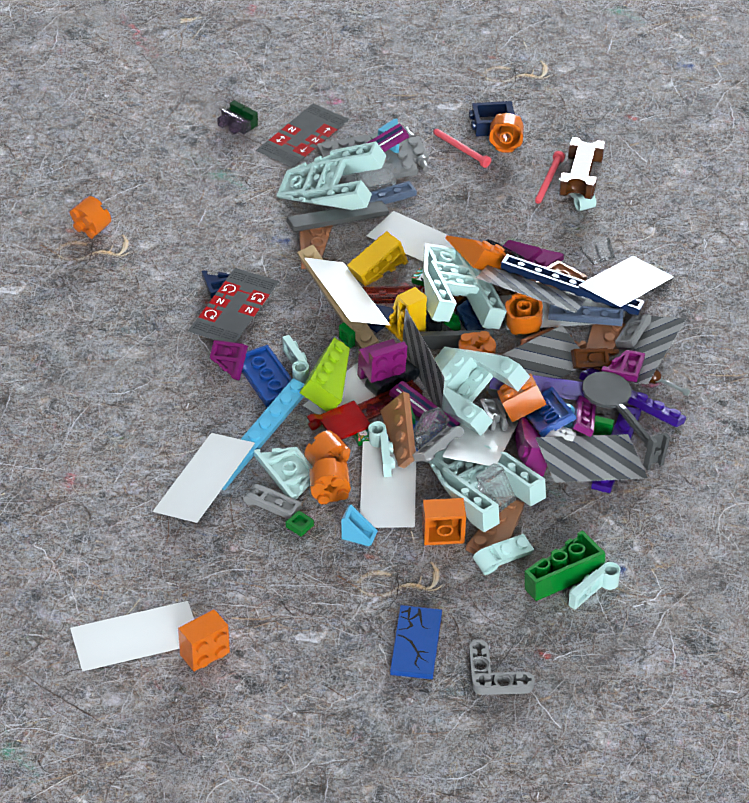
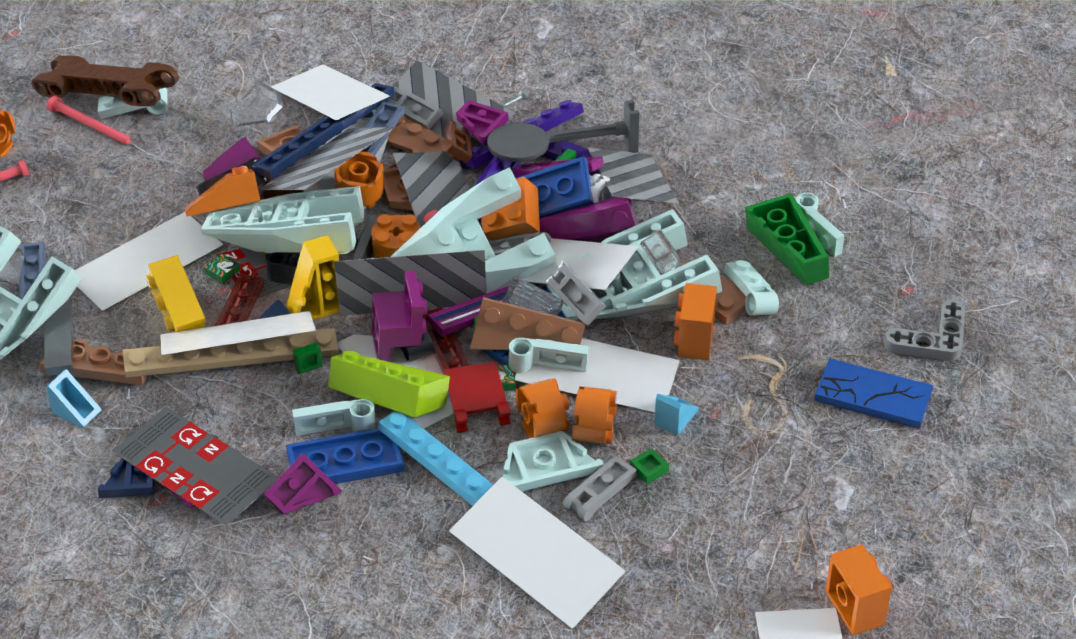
camera: 75 degrees left, 0 degrees up
none -> medium azure slope [46,369,102,428]

